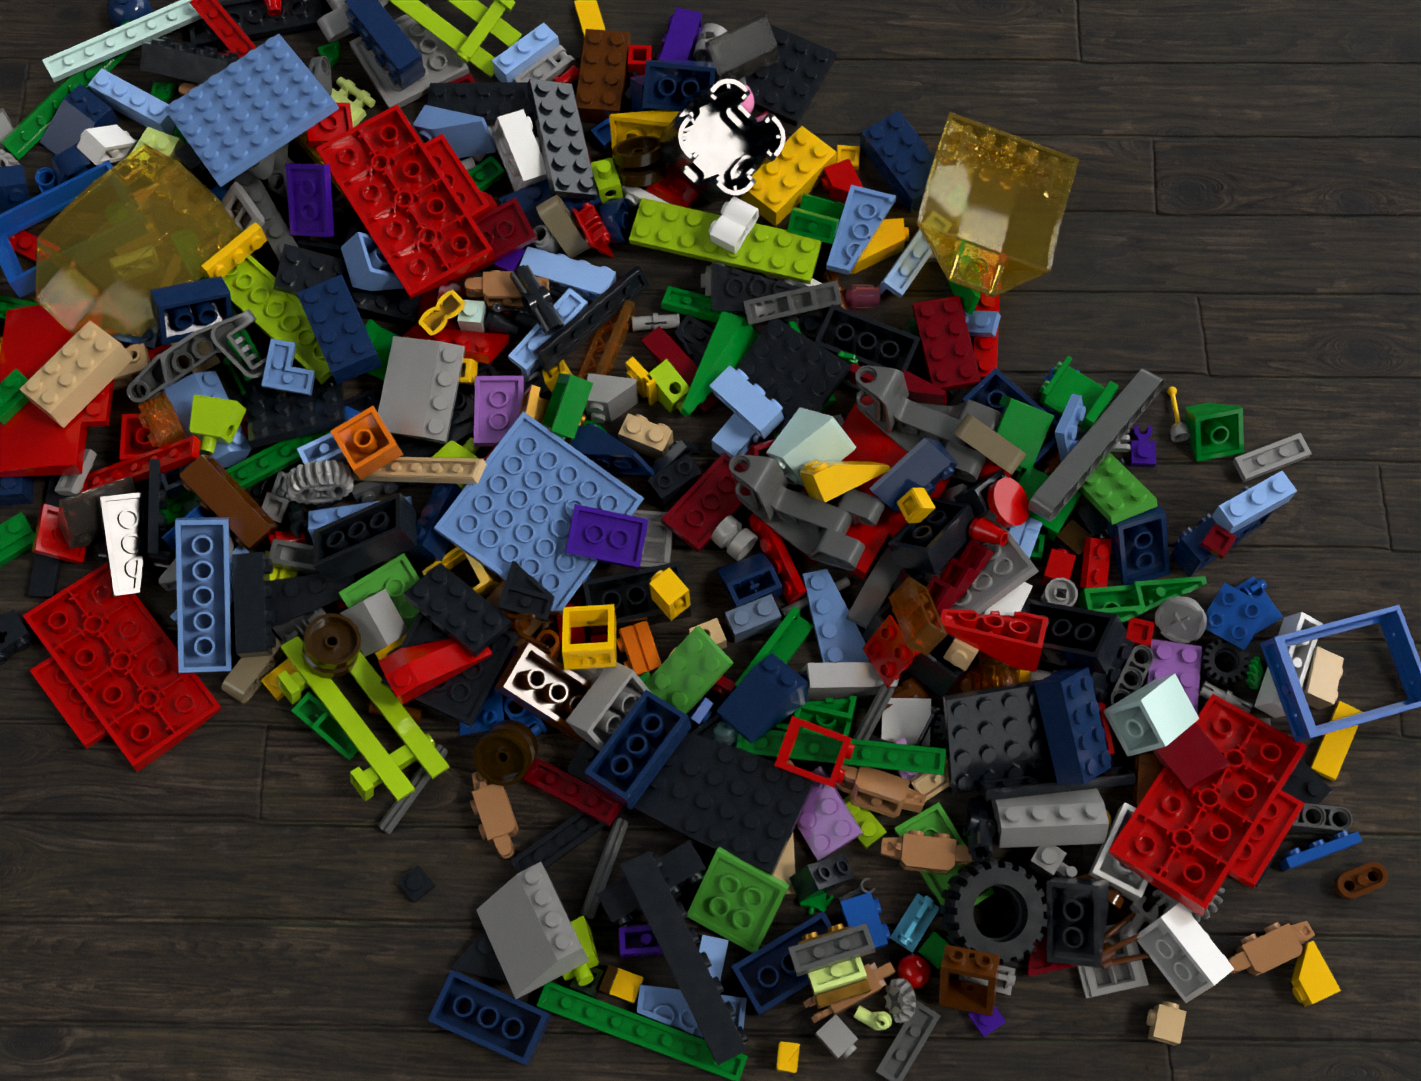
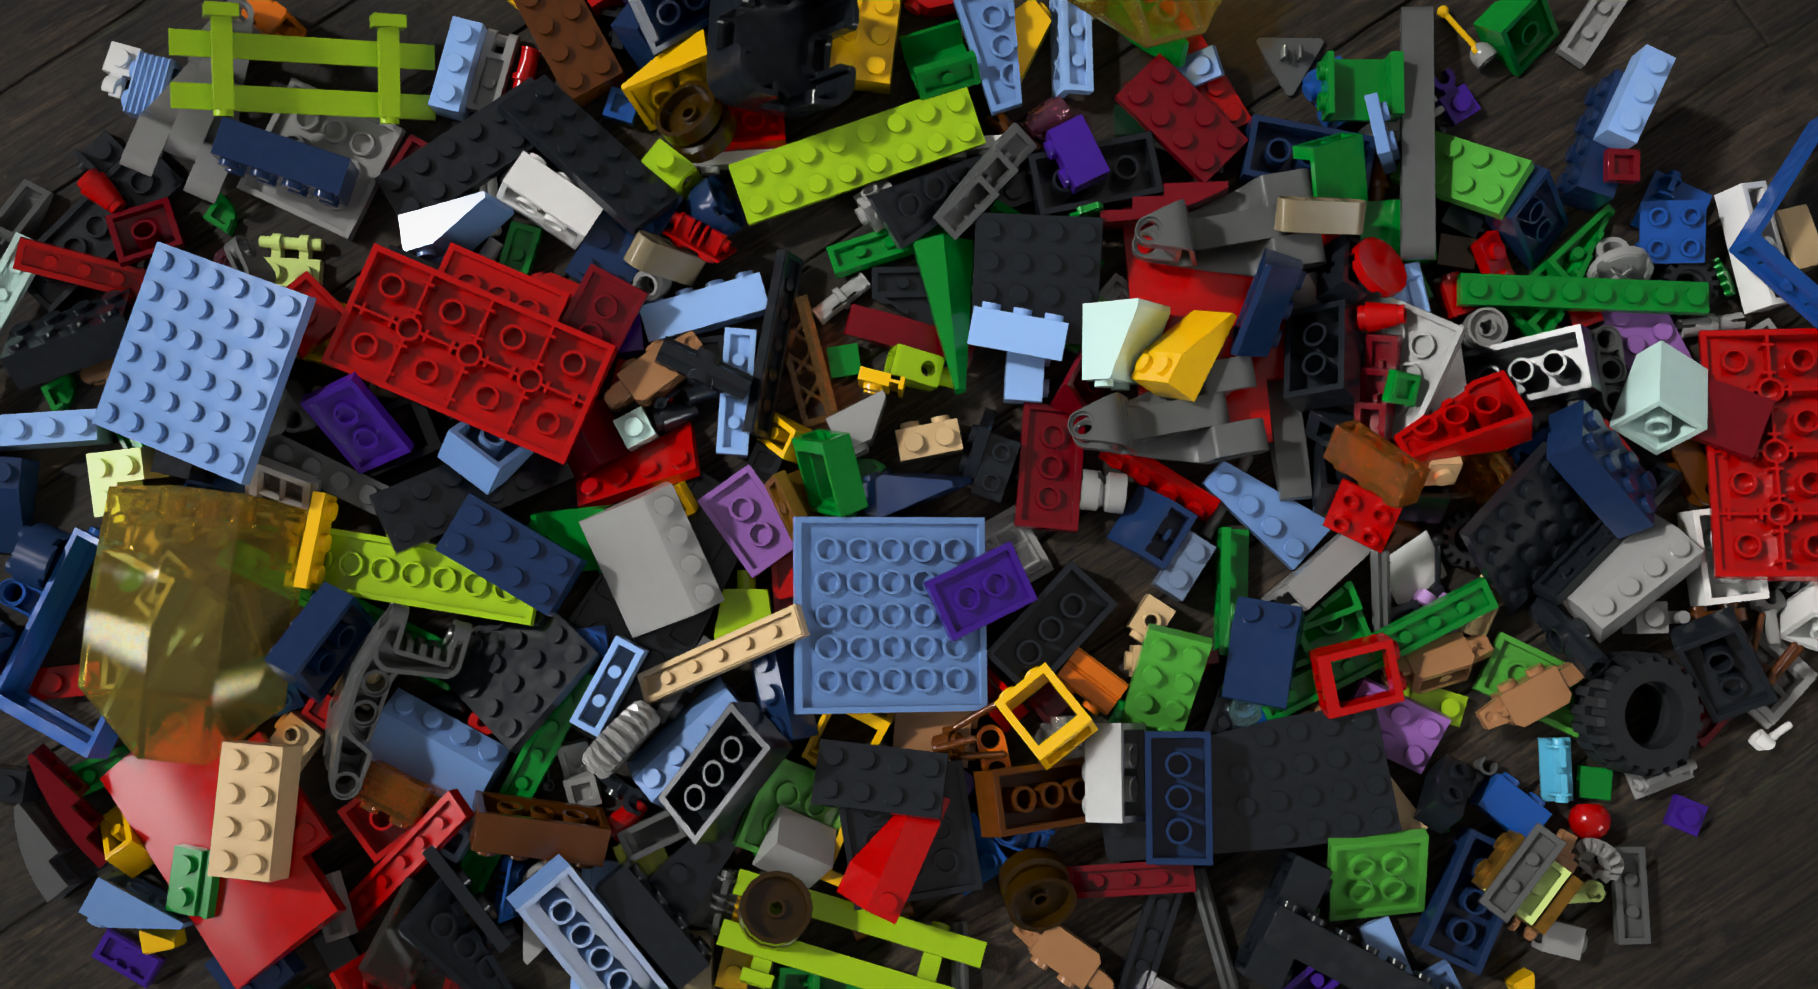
camera: 40 degrees left, 15 degrees up
white brick [77,124,138,165] -> none
lime torso [189,395,246,455] -> none
medium blue plate [261,339,316,396] -> none
orange slope [330,406,404,480] -> none
yellow brick [419,290,466,336] -> none
black wing [498,561,555,623] -> none
yellow brick [649,568,691,621] -> none
blue plate [688,697,714,725] -> none
white brick [709,197,759,254] -> none
yellow slope [896,488,935,523] -> none
reddish brown window [939,945,1000,1016] -> none
none -> dark red slope [105,197,187,267]
none -> green tile [827,343,861,380]
none -> dark purple brick [1043,114,1110,194]
none -> dark grey piece [1256,37,1324,97]
none -> green tile [1382,369,1422,407]
none -> green plate [1456,273,1709,316]
none -> white hand [1748,721,1793,751]

